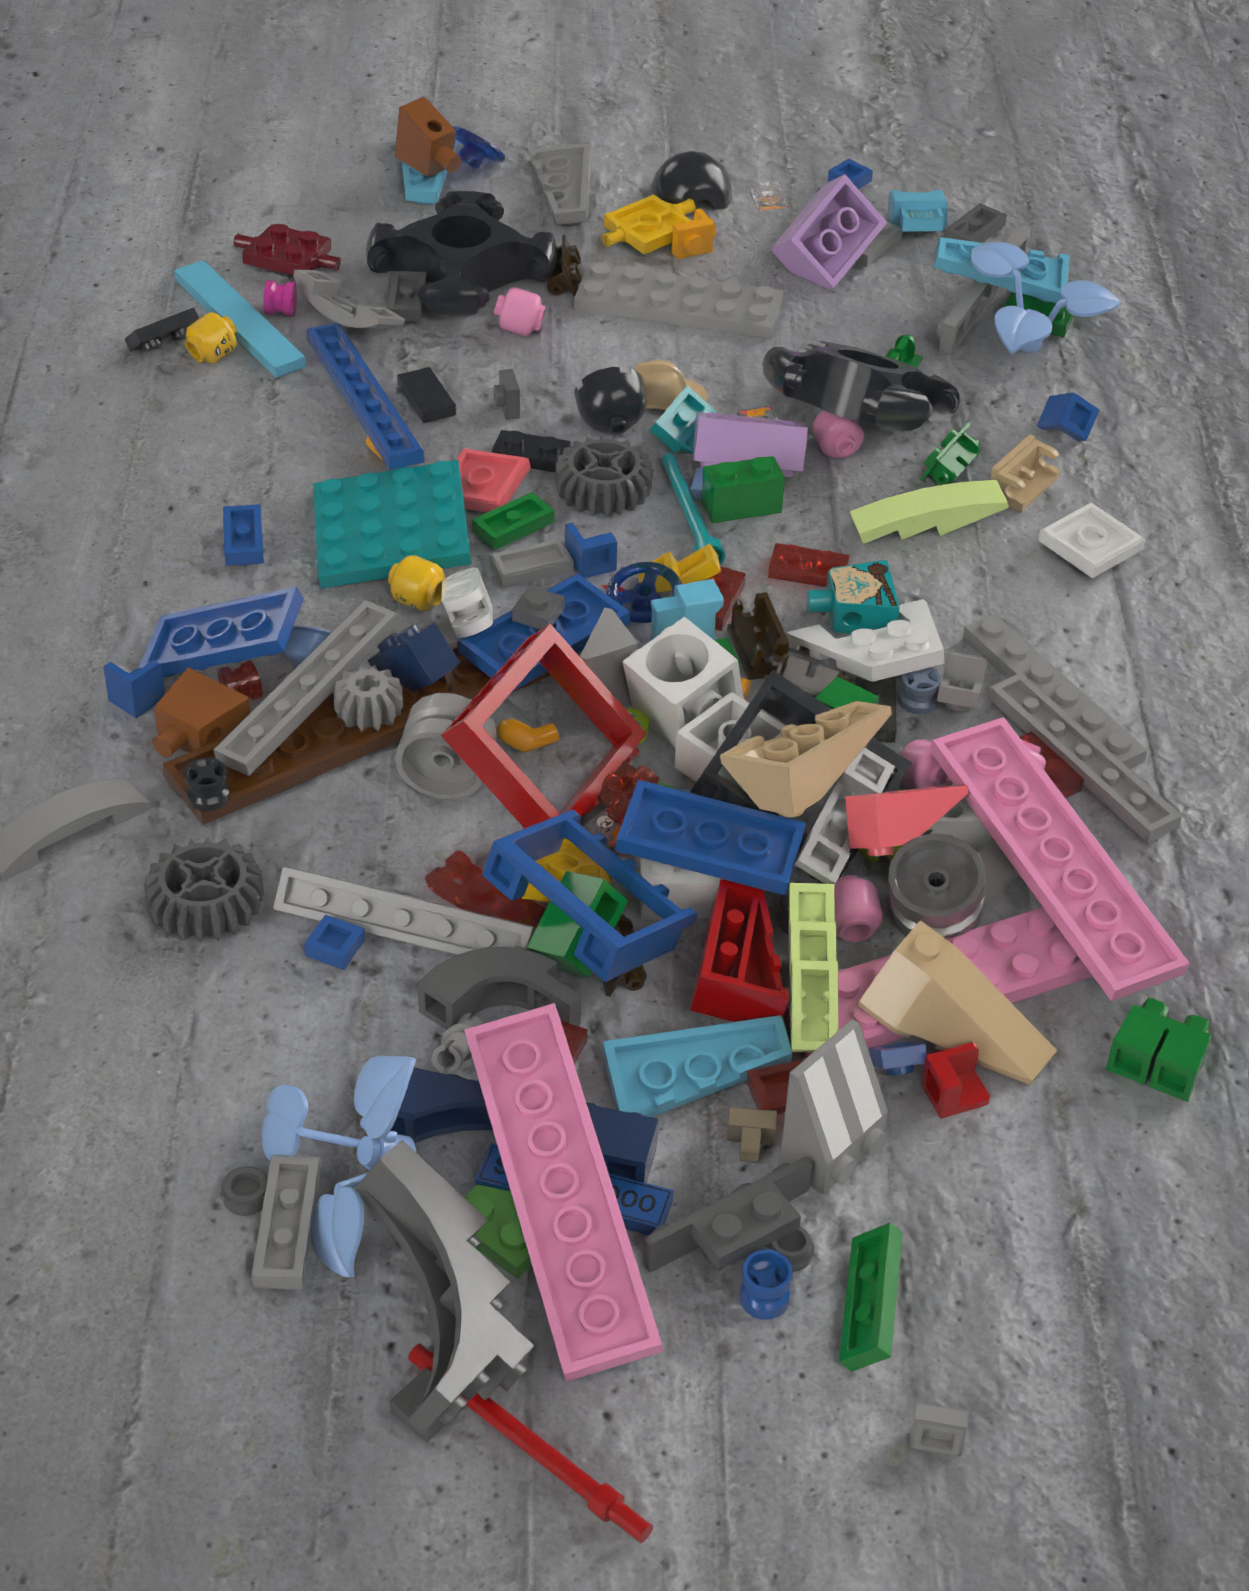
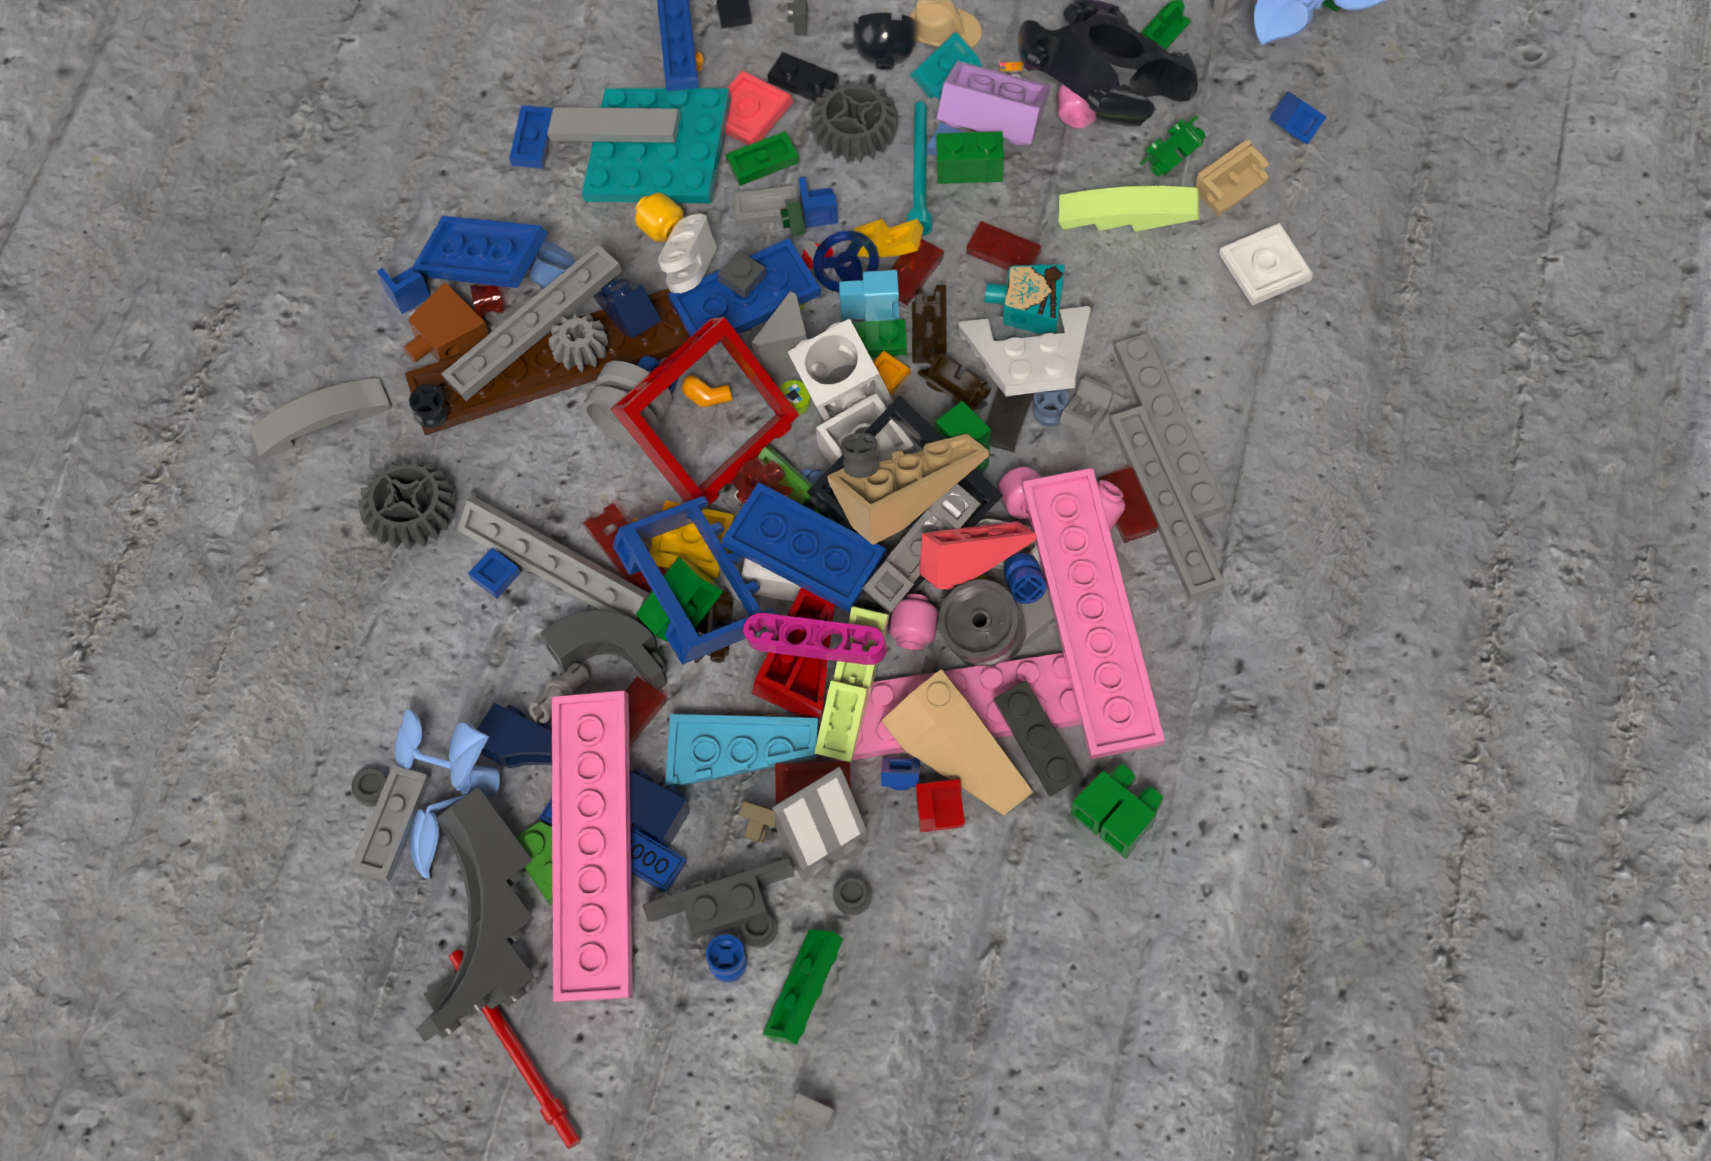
camera: 20 degrees right, 20 degrees up
none -> light grey tile [547,107,681,143]
none -> dark pink beam [743,613,887,665]
none -> dark green plate [780,197,805,236]
none -> dark grey plate [833,877,872,915]
none -> dark grey wheel [841,433,880,478]
none -> pearl dark grey plate [993,680,1083,797]
none -> blue wheel [1003,553,1046,604]

